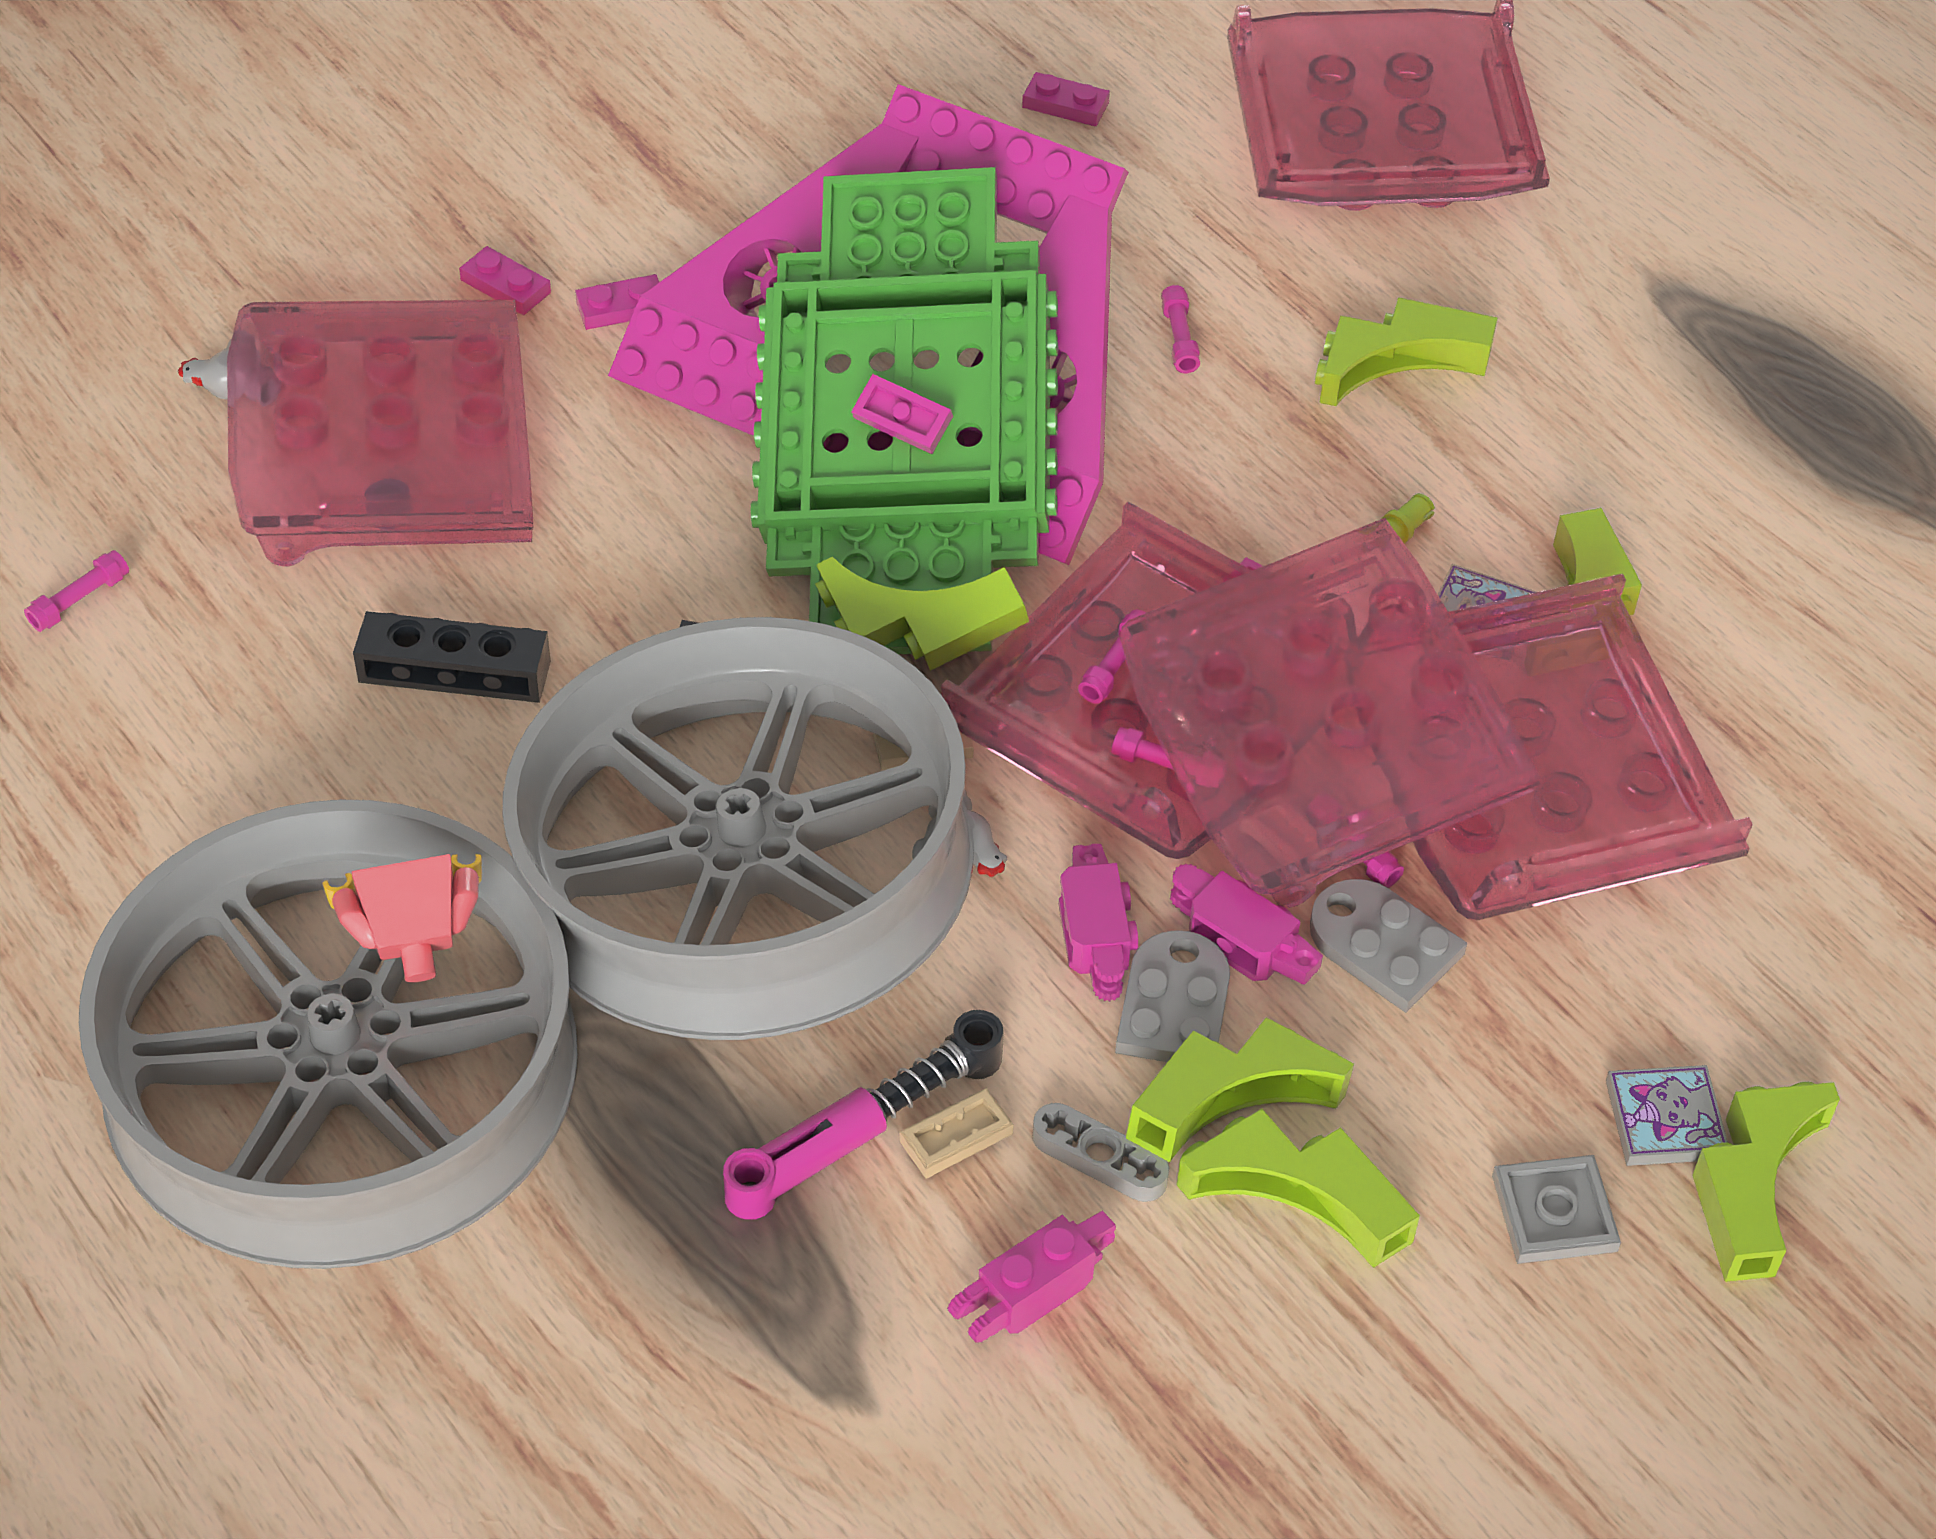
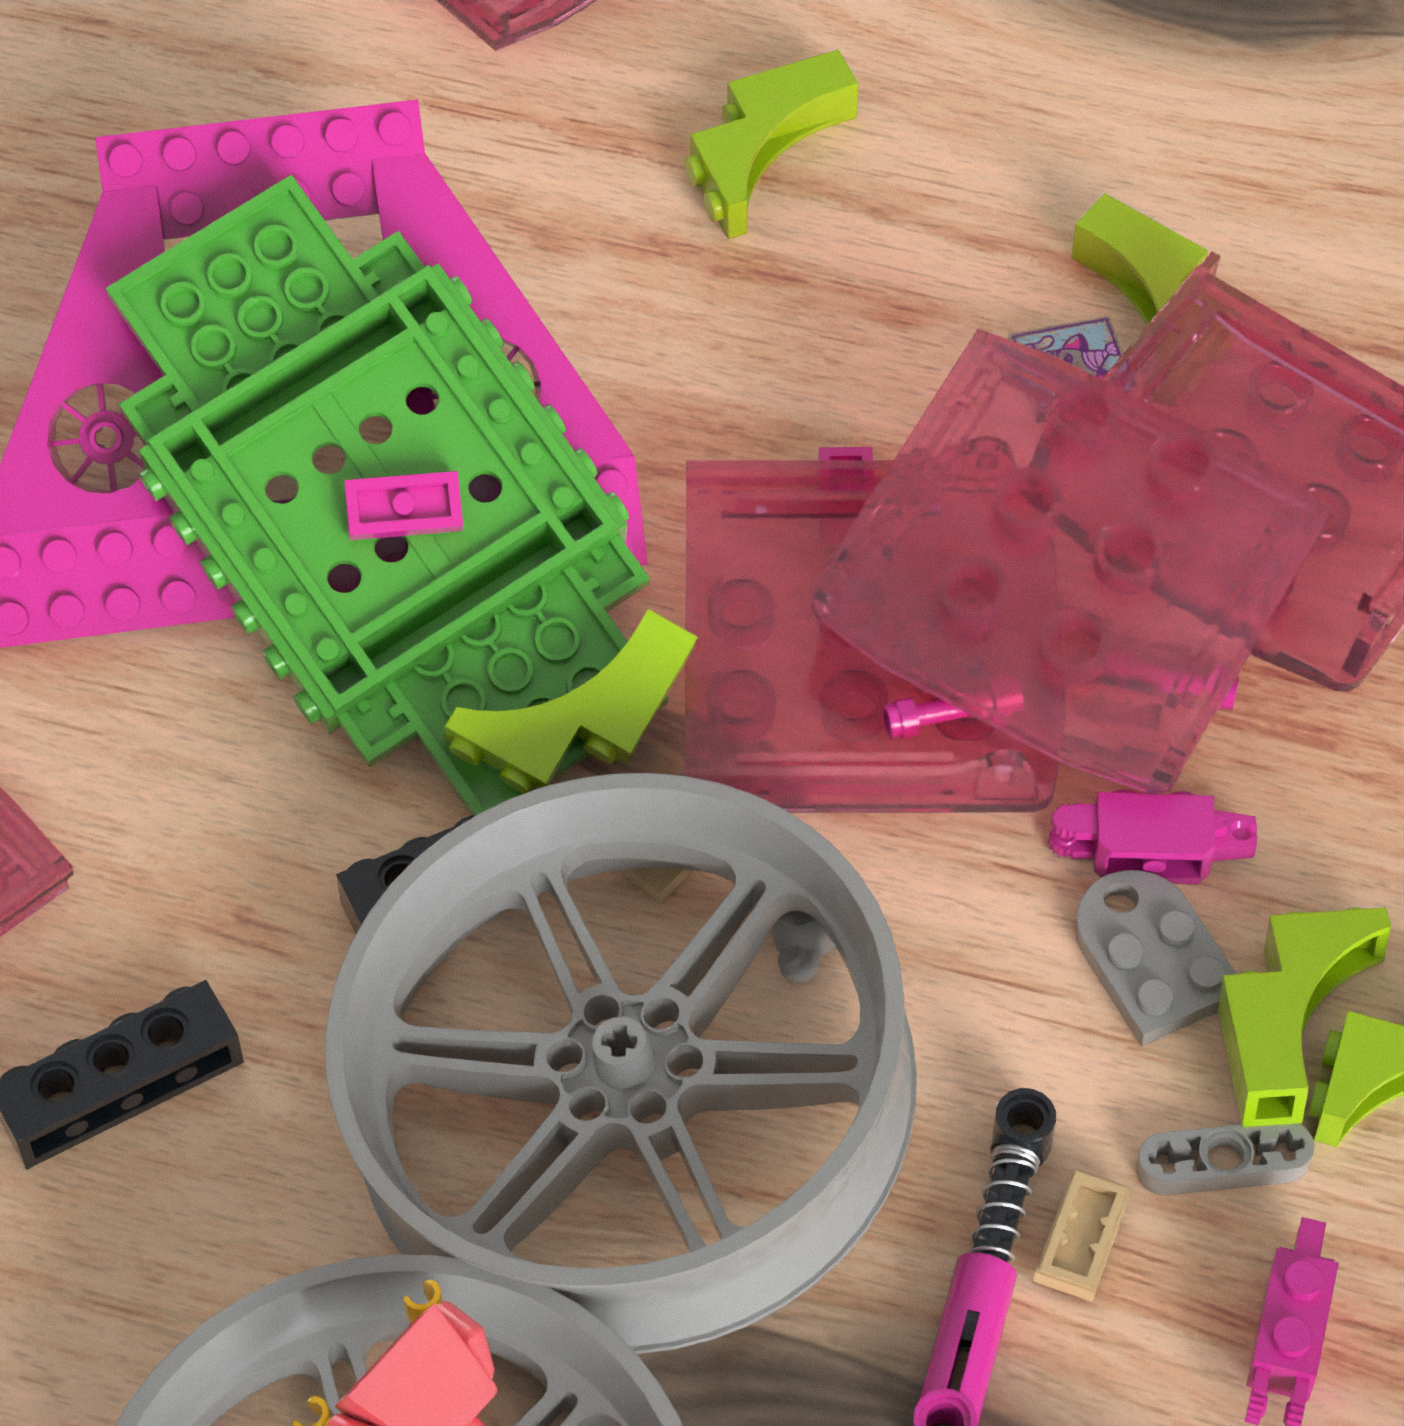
camera: 35 degrees left, 5 degrees up
dark pink plate [1022,72,1110,127] -> none
dark pink hinge [1058,844,1138,1002] -> none
dark pink bar [1078,609,1154,703] -> none
dark pink bar [1161,285,1200,374] -> none
light grey plate [1310,879,1467,1013] -> none
lime pin [1360,493,1435,561] -> none

